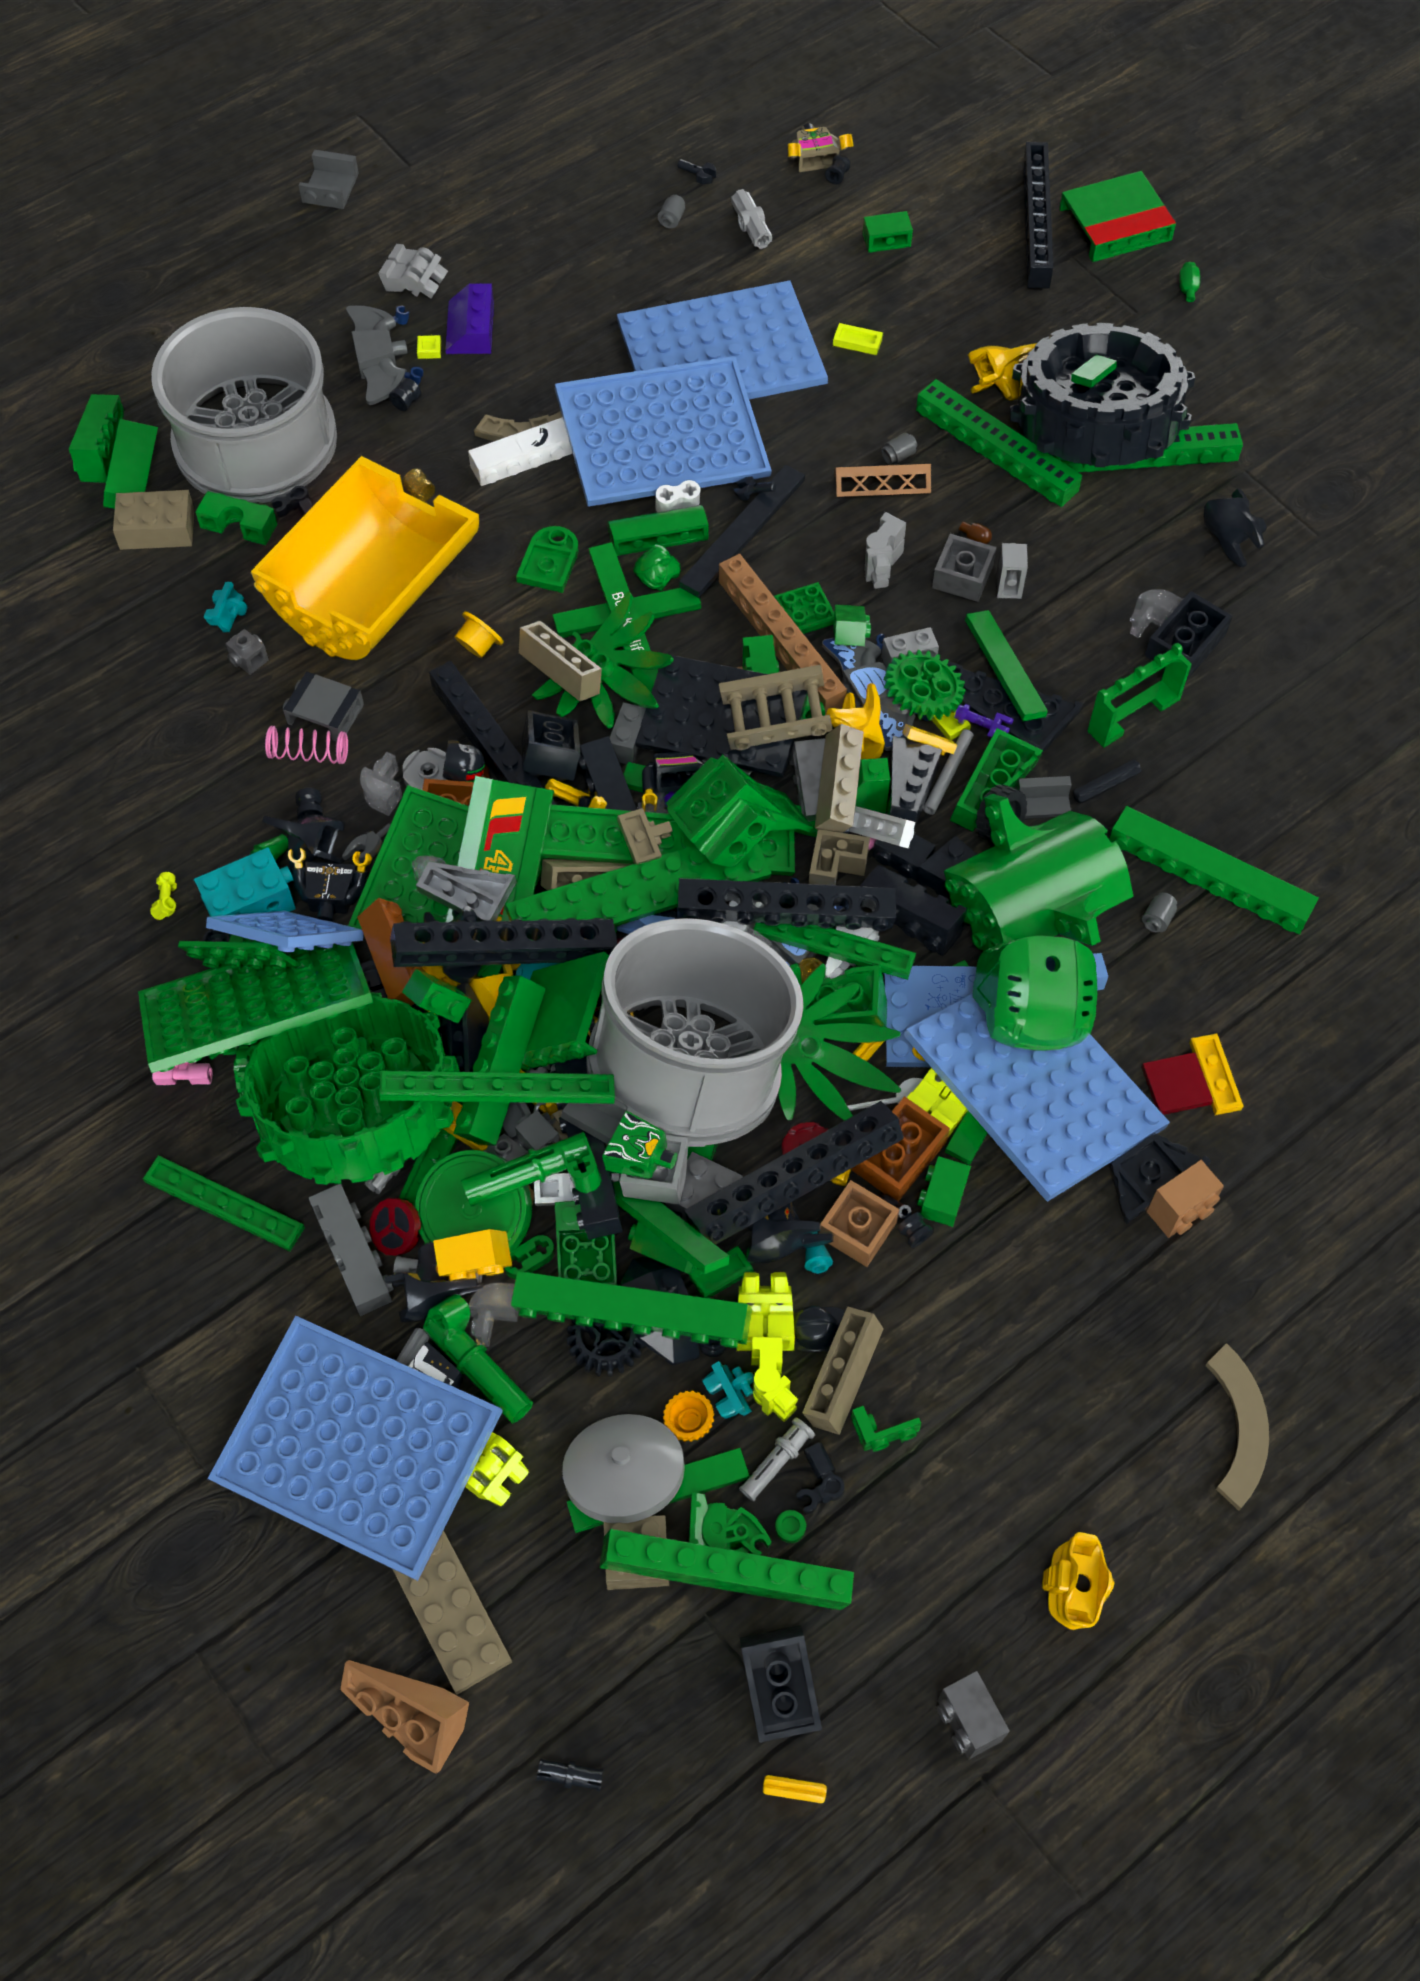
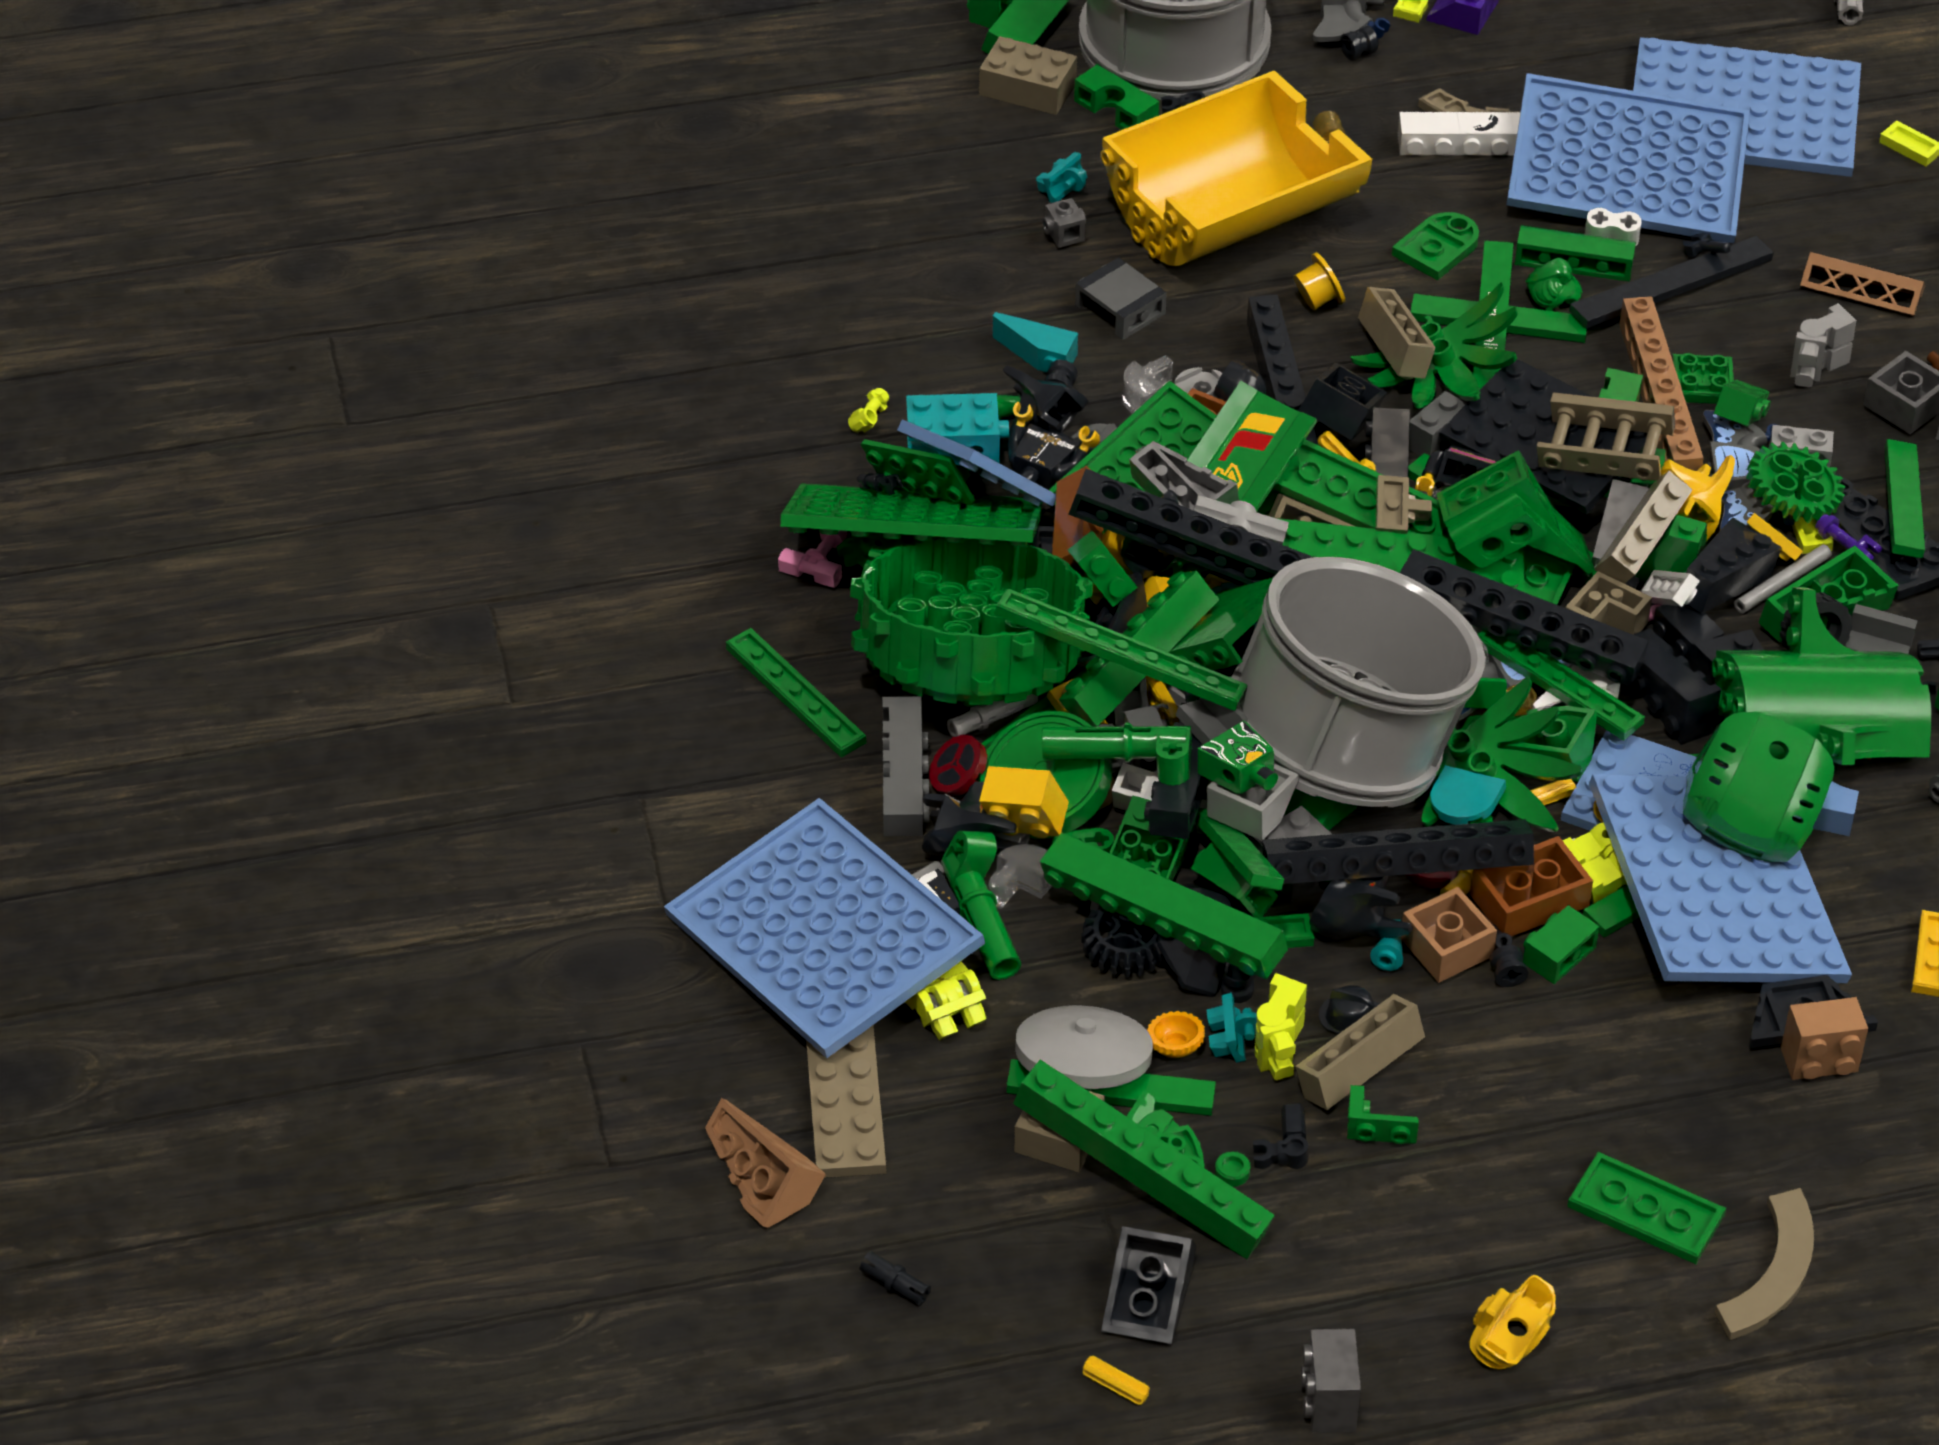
camera: 25 degrees right, 15 degrees down
bright pink piece [265,726,348,764] -> none
neon yellow hips [737,1272,795,1351] -> none
light grey pin [739,1418,815,1502] -> none
dark grey brick [881,432,917,465] -> none
dark red tile [1141,1052,1213,1115] -> none
none -> black piece [857,472,904,495]
none -> teal slope [993,312,1078,372]
none -> light grey piece [1194,495,1289,545]
none -> teal tile [1430,765,1506,825]
none -> green tile [1567,1152,1726,1264]

